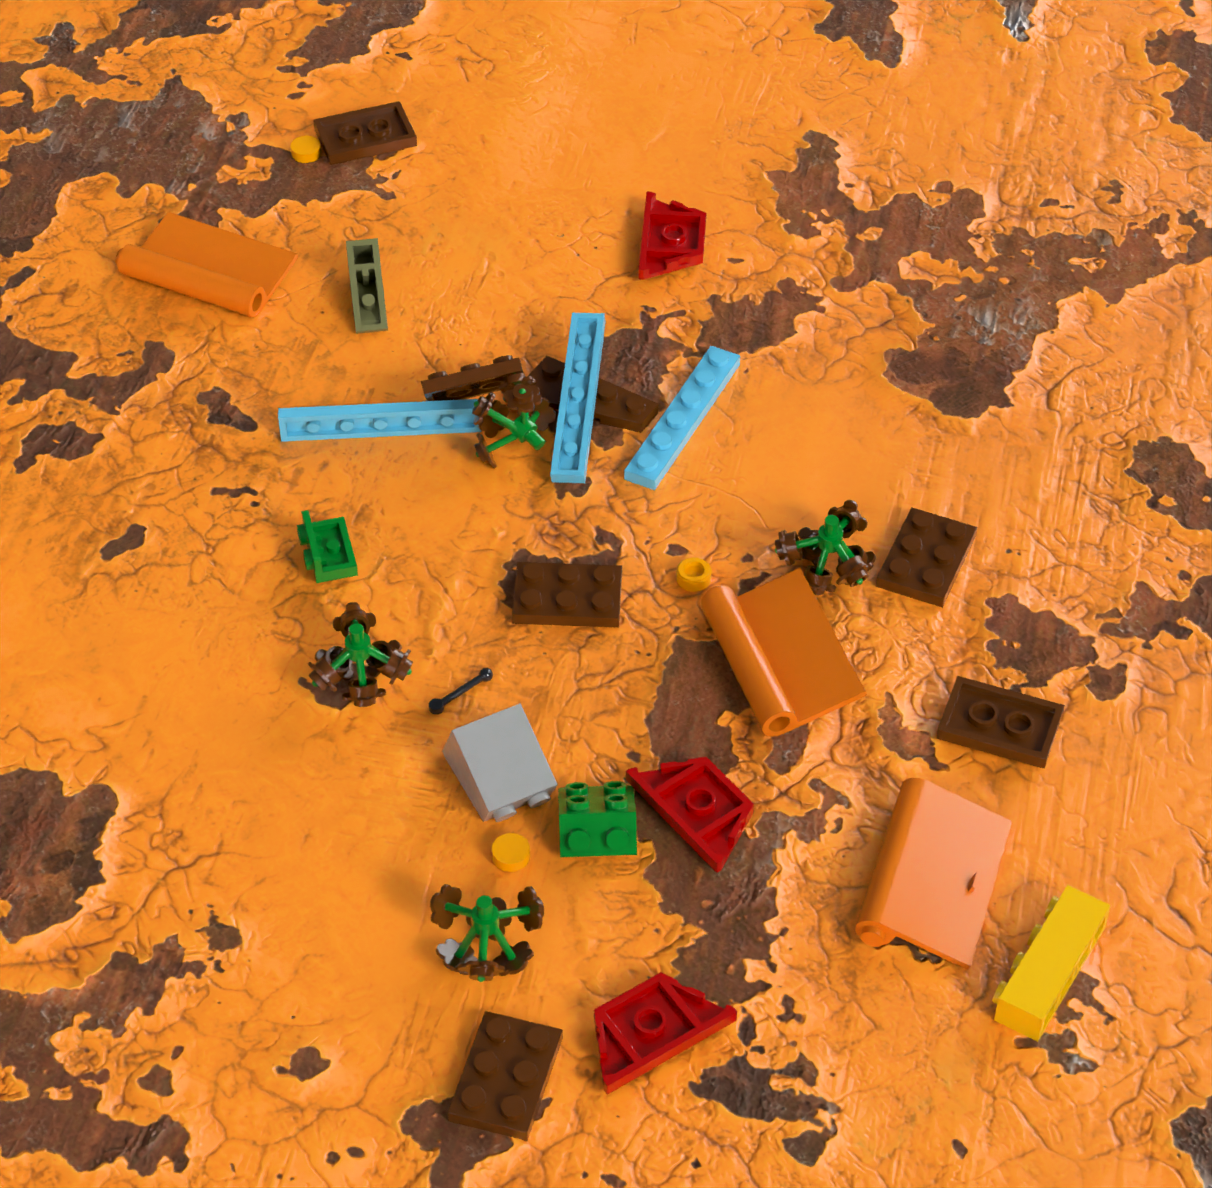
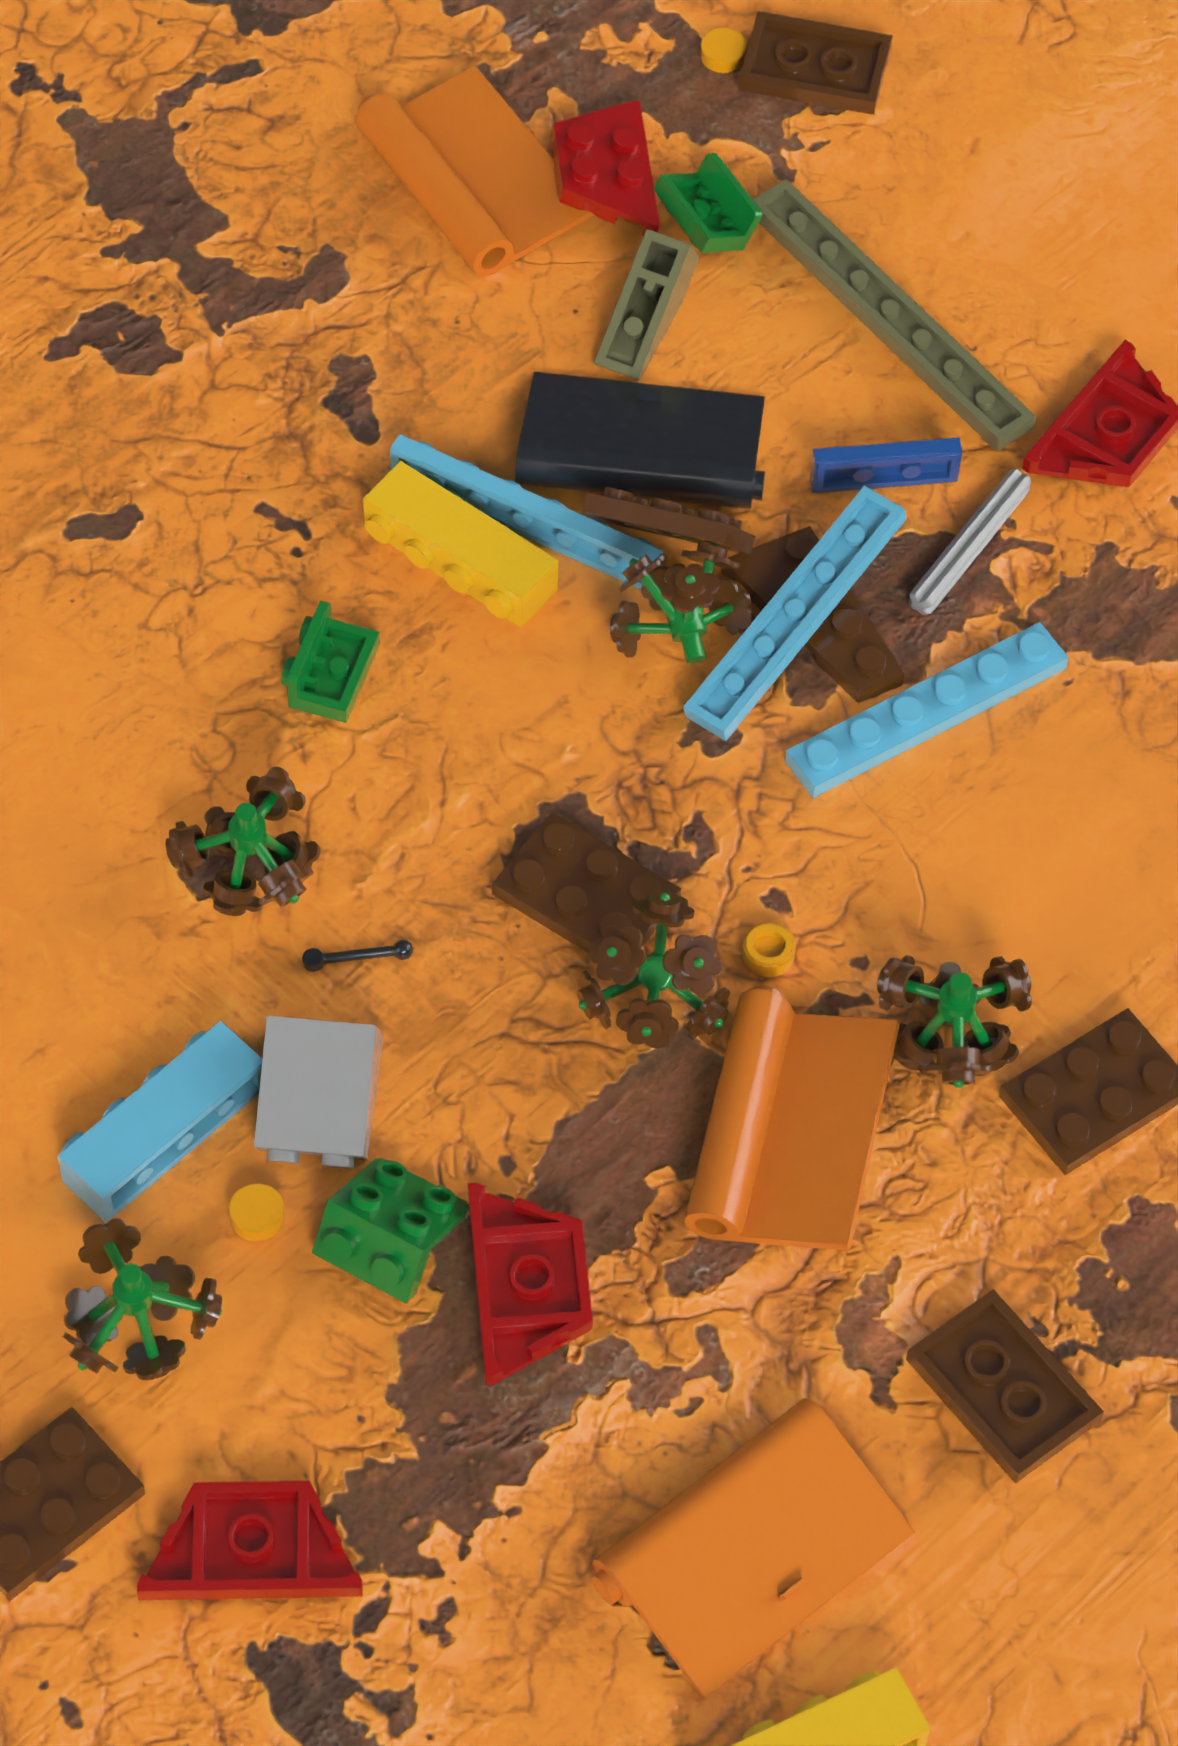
camera: 30 degrees right, 10 degrees up
none -> medium azure brick [57,1021,262,1223]
none -> yellow brick [363,461,559,628]
none -> black door [515,372,765,509]
none -> red wing [550,100,660,236]
none -> reddish brown plant [577,891,730,1049]
none -> green bracket [654,153,762,253]
none -> olive plate [752,179,1036,452]
none -> blue tile [810,438,962,493]
none -> light grey axle [908,469,1031,615]

